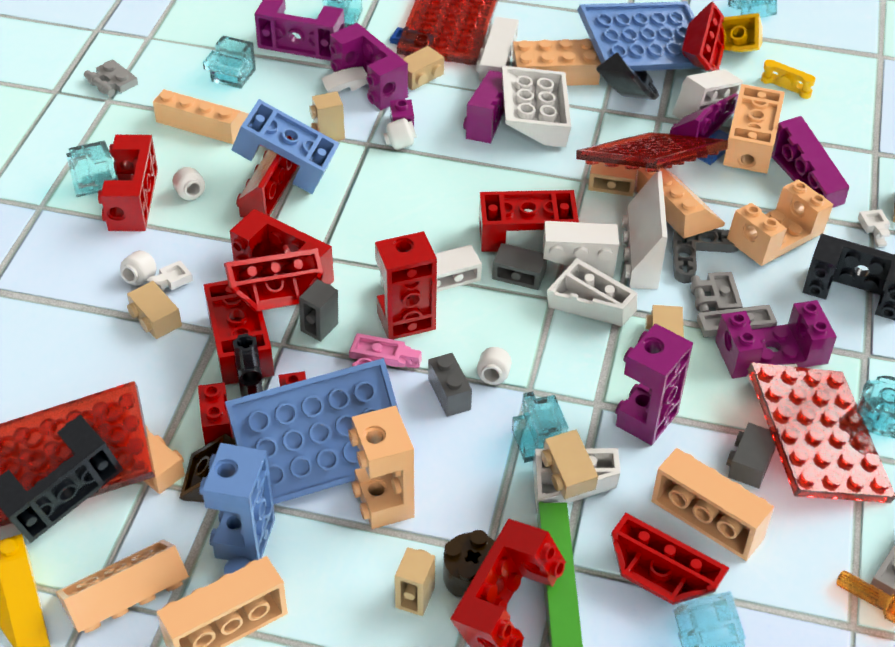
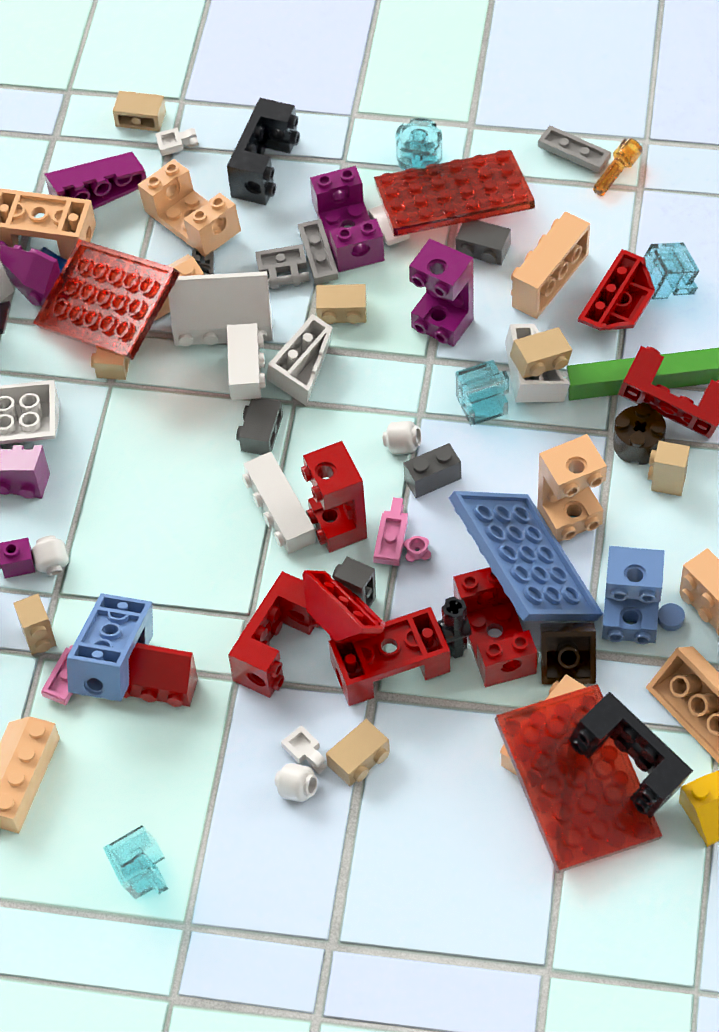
camera: 90 degrees left, 10 degrees up
red plate [98,134,158,231] -> none
white head [172,167,205,200] -> none
red plate [479,190,579,252] -> none

